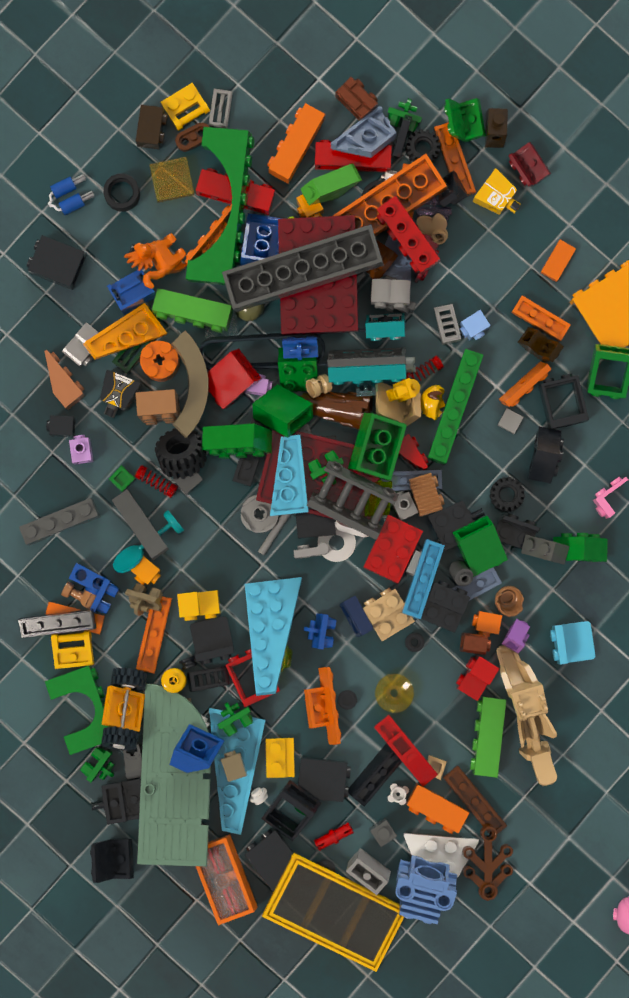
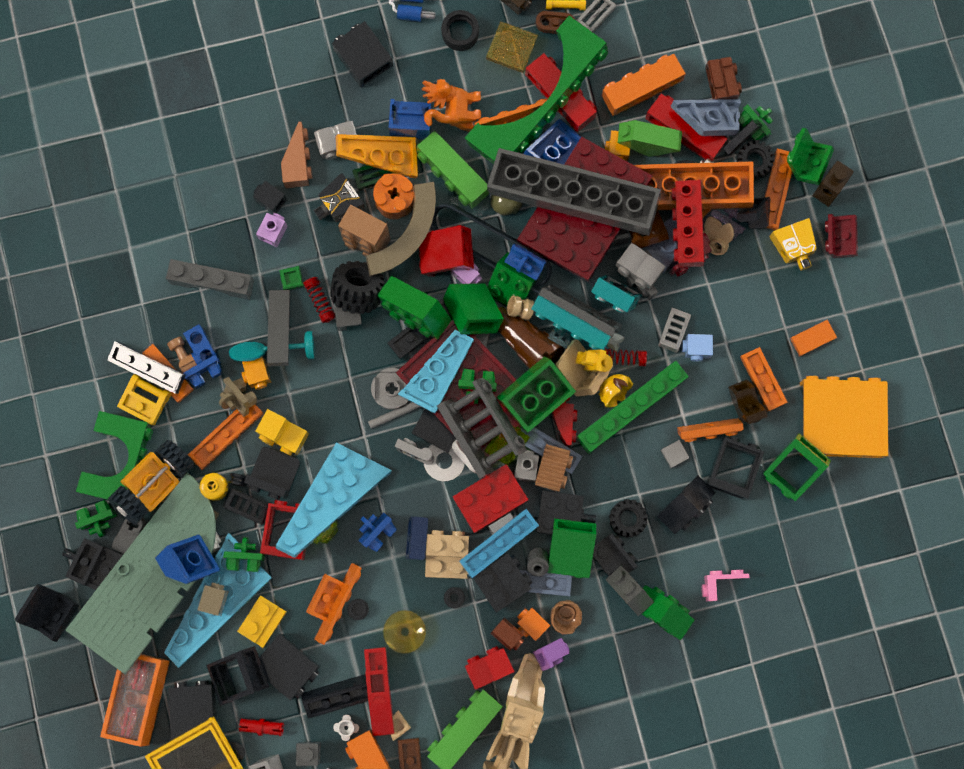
camera: 35 degrees right, 5 degrees down
white plate [250,787,268,805] -> none
medium azure bracket [550,621,595,665] -> none

